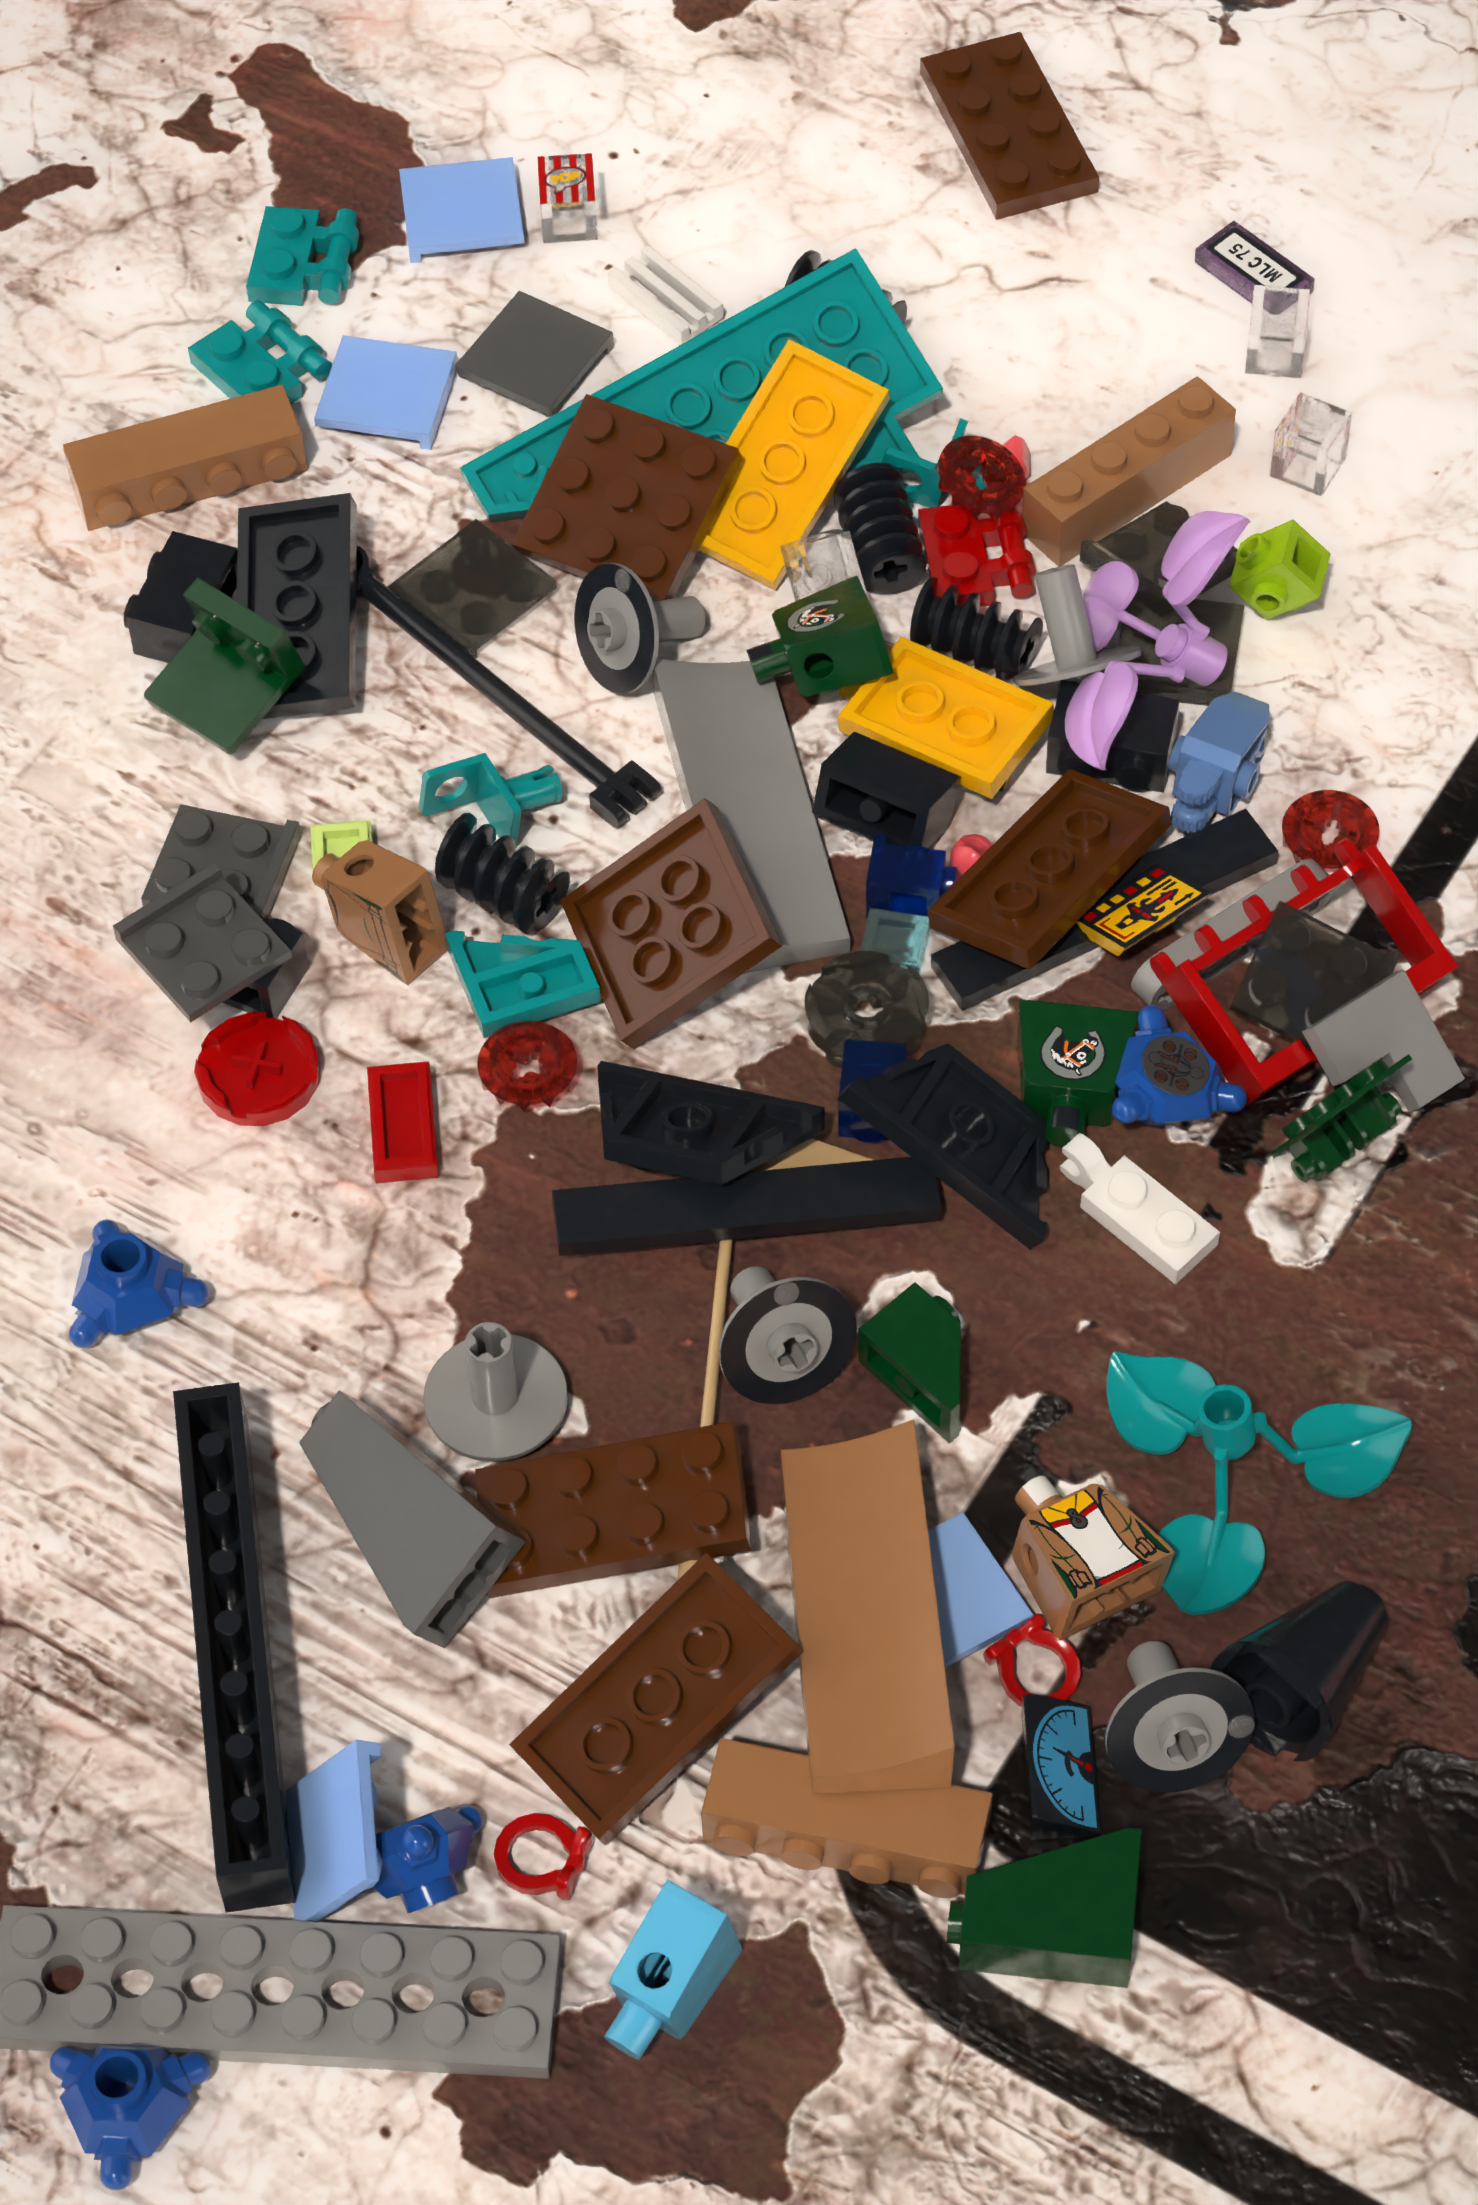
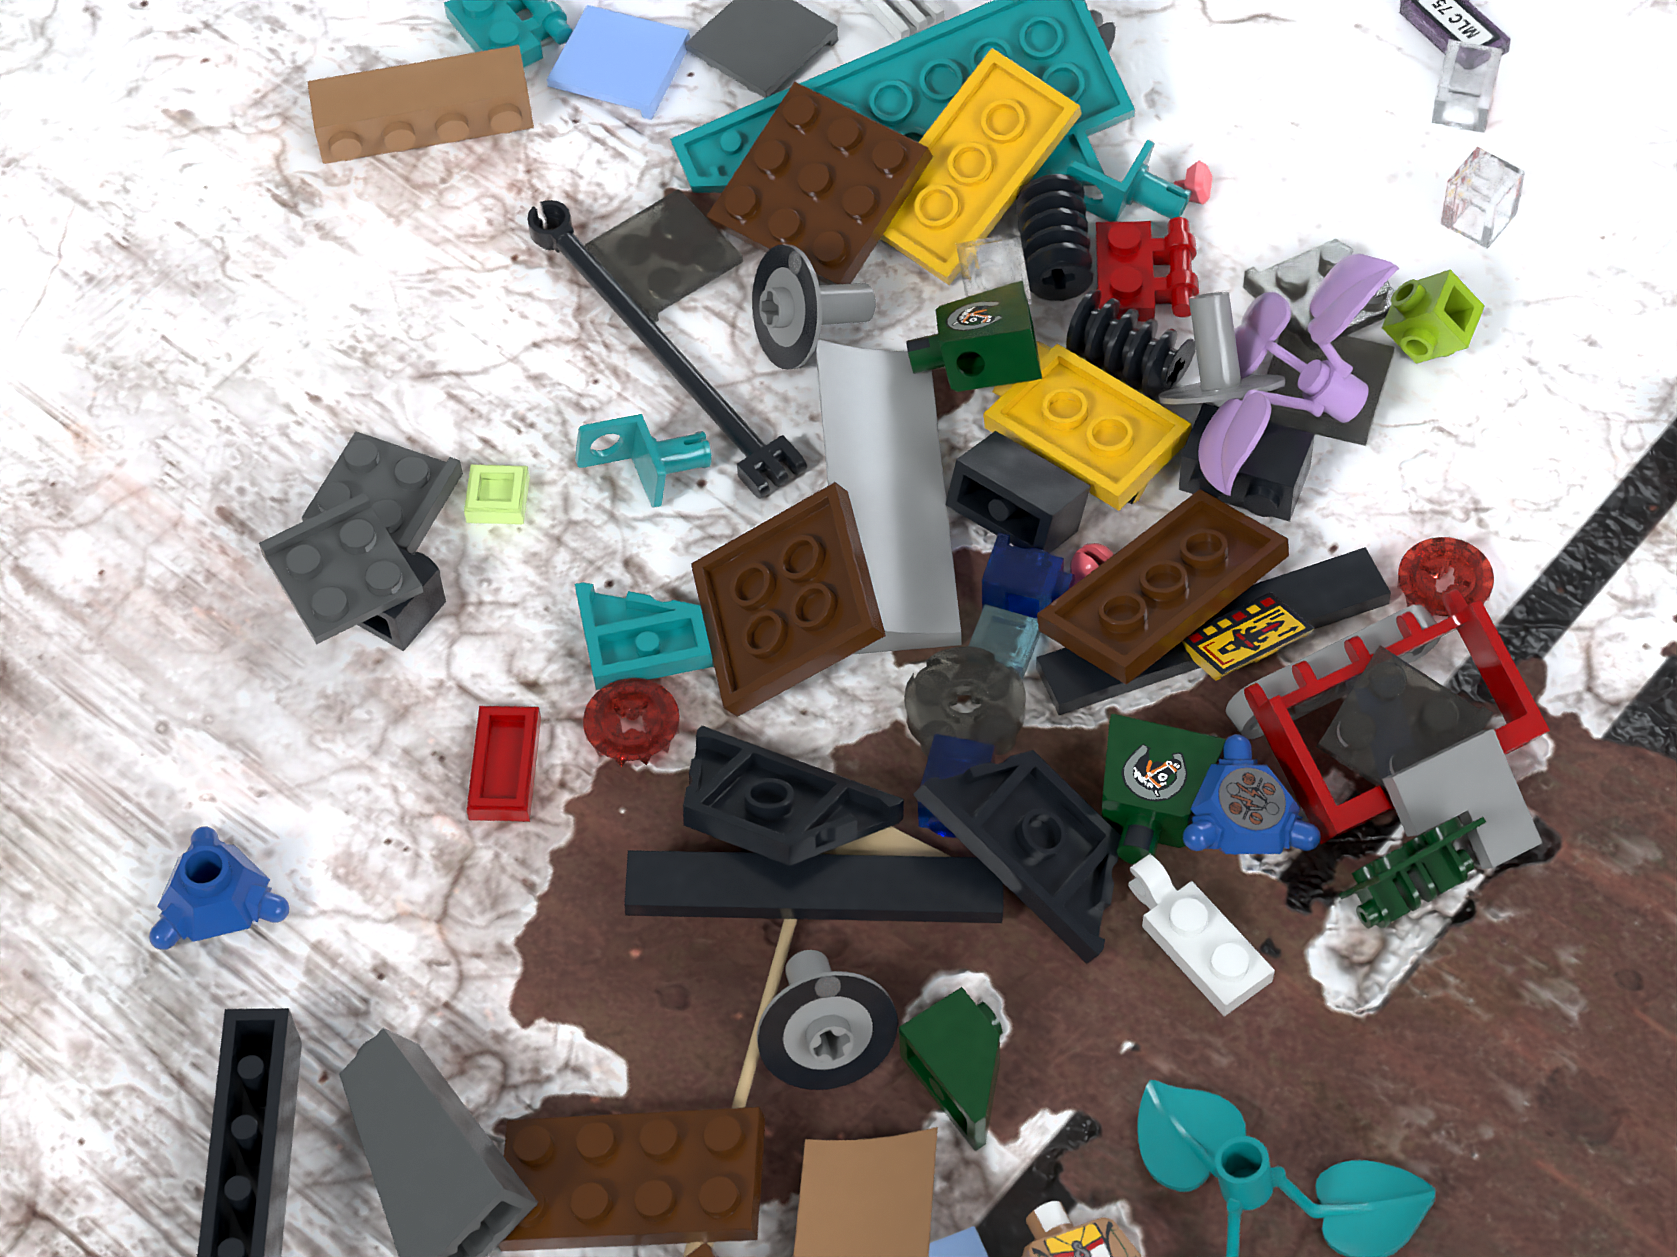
camera: 10 degrees right, 0 degrees up
black brick [124,531,237,663] -> none
dark green bracket [144,577,306,754] -> none
red tile [194,1012,320,1126] -> none
black plate [237,493,357,719] -> none
medium nougat torso [312,840,447,986] -> none
light grey piece [423,1322,568,1461] -> none
black piece [435,813,570,934] -> none
clear red gear [934,436,1026,520] -> none
medium nougat brick [1022,376,1236,567] -> none
medium blue hinge [1168,692,1269,833] -> none

